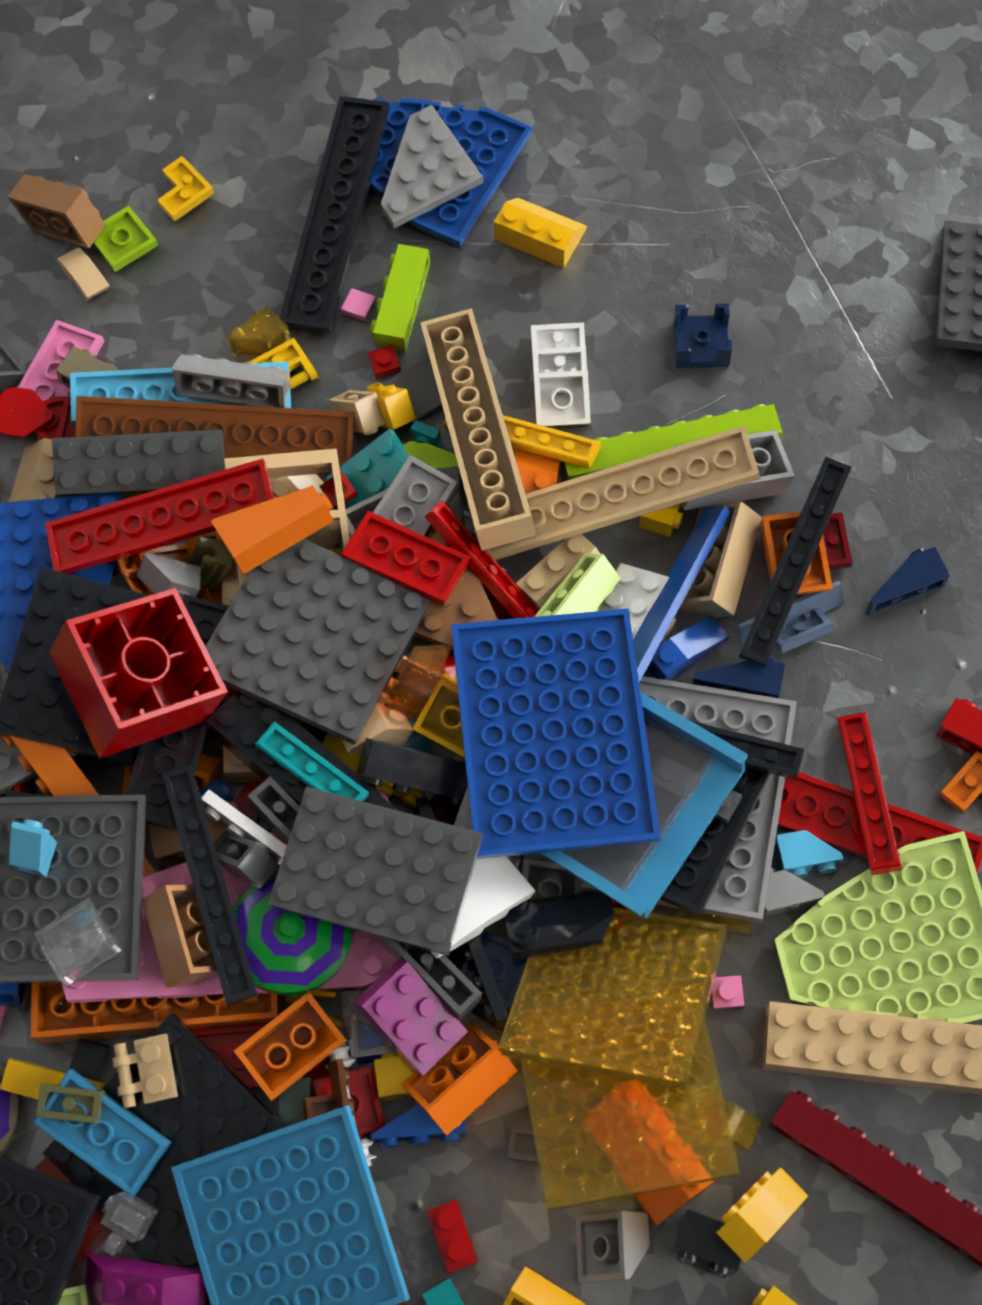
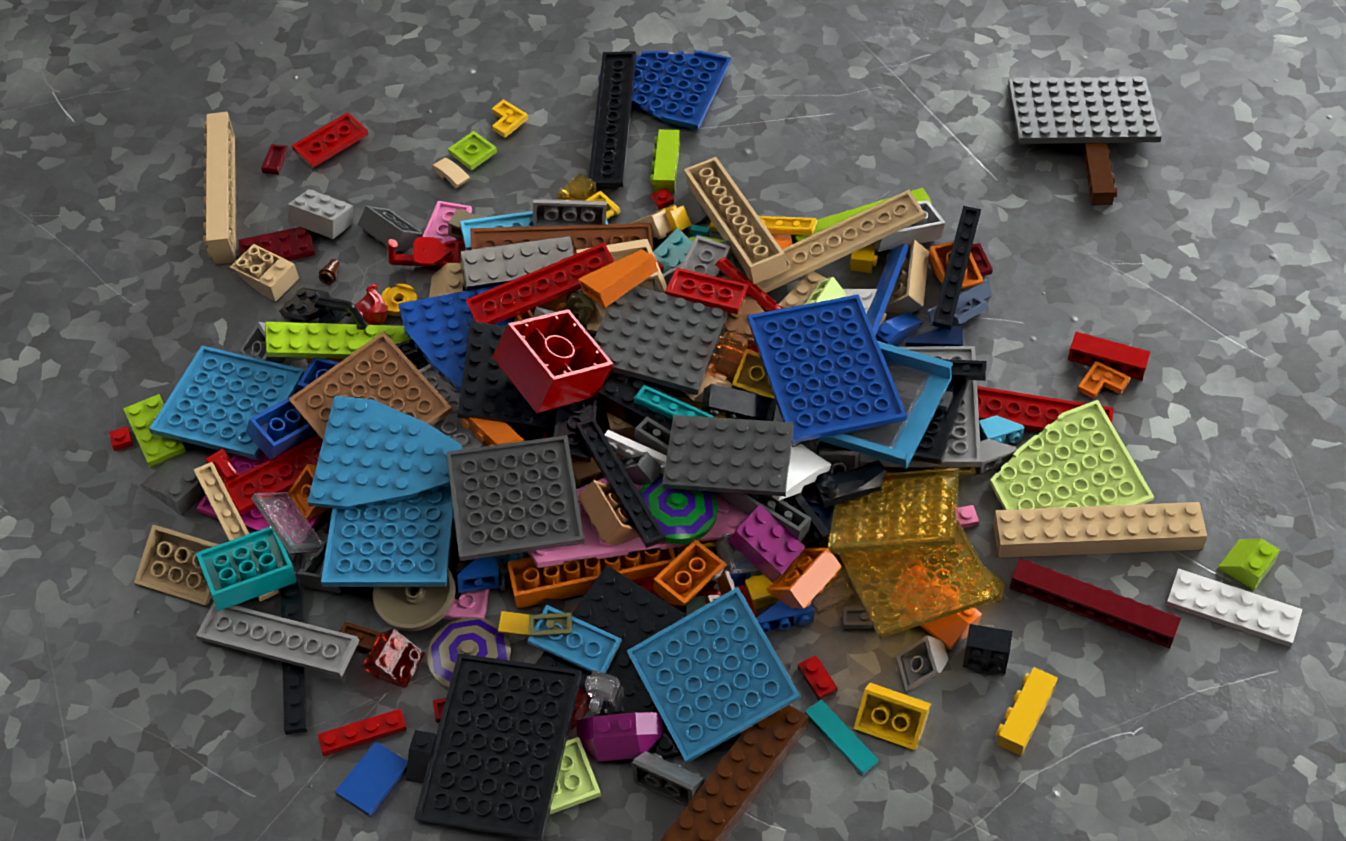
camera: 10 degrees left, 15 degrees down
medium nougat brick [8,174,105,248] -> none
medium azure slope [9,819,57,877] -> none
clear slope [35,898,122,986] -> none
tan plate [112,1034,178,1108] -> none
bright pink tile [341,288,376,322] -> none
light grey plate [381,105,483,228] -> none
yellow slope [494,198,587,268] -> none
white slope [531,322,591,427] -> none
dark blue panel [673,303,732,368] -> none
yellow brick [717,1167,808,1263] -> none
red tile [837,712,902,875] -> none
dark blue slope [866,547,950,616] -> none

